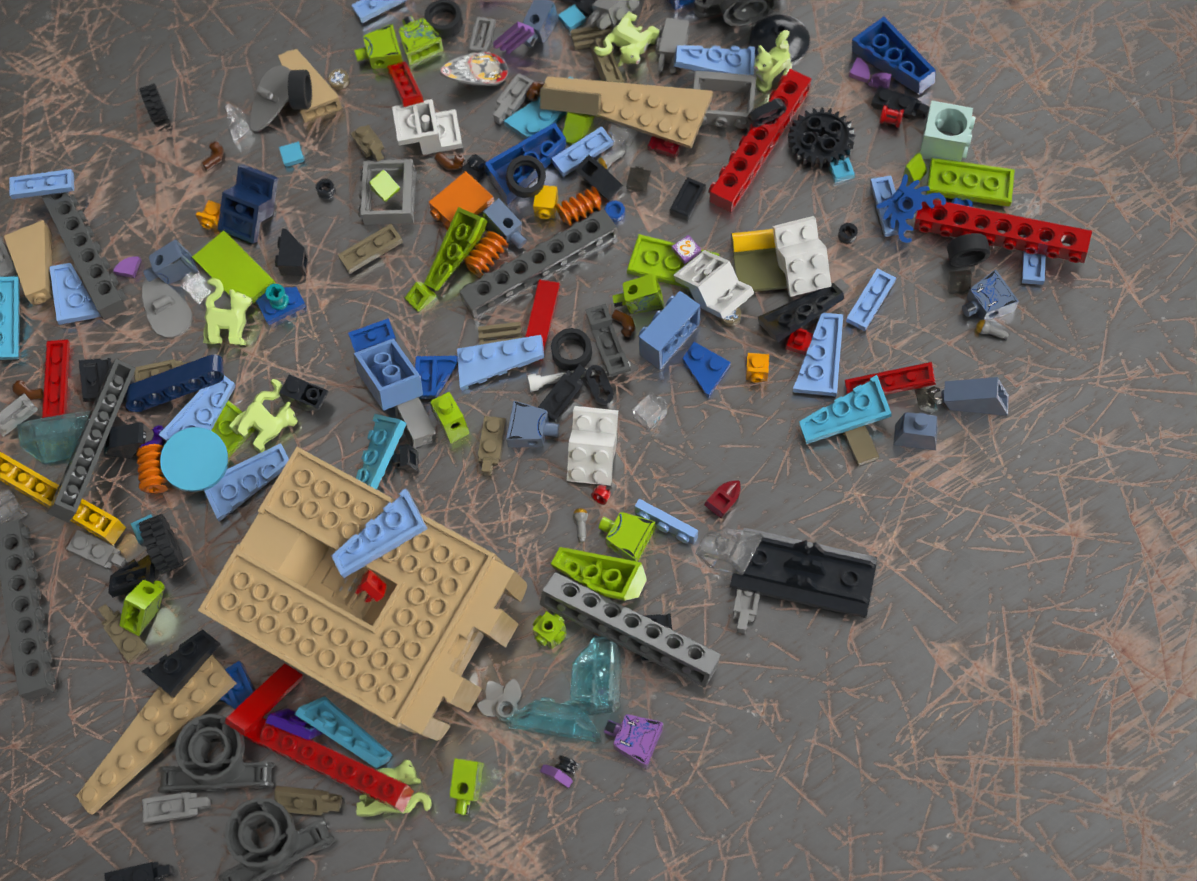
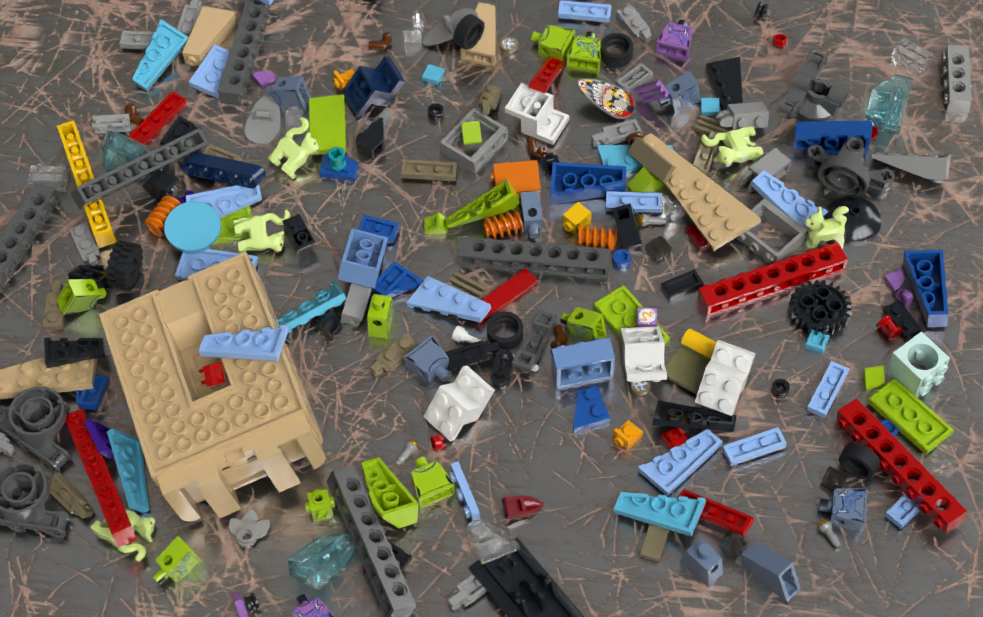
camera: 35 degrees right, 10 degrees down
red tile [225,663,303,736] -> none
black tyre [506,155,546,198] -> none
clear light blue wedge [507,697,602,743] -> none
clear brick [633,392,667,432] -> none
black beam [748,98,787,127] -> none
blue animal [876,174,946,243] -> none

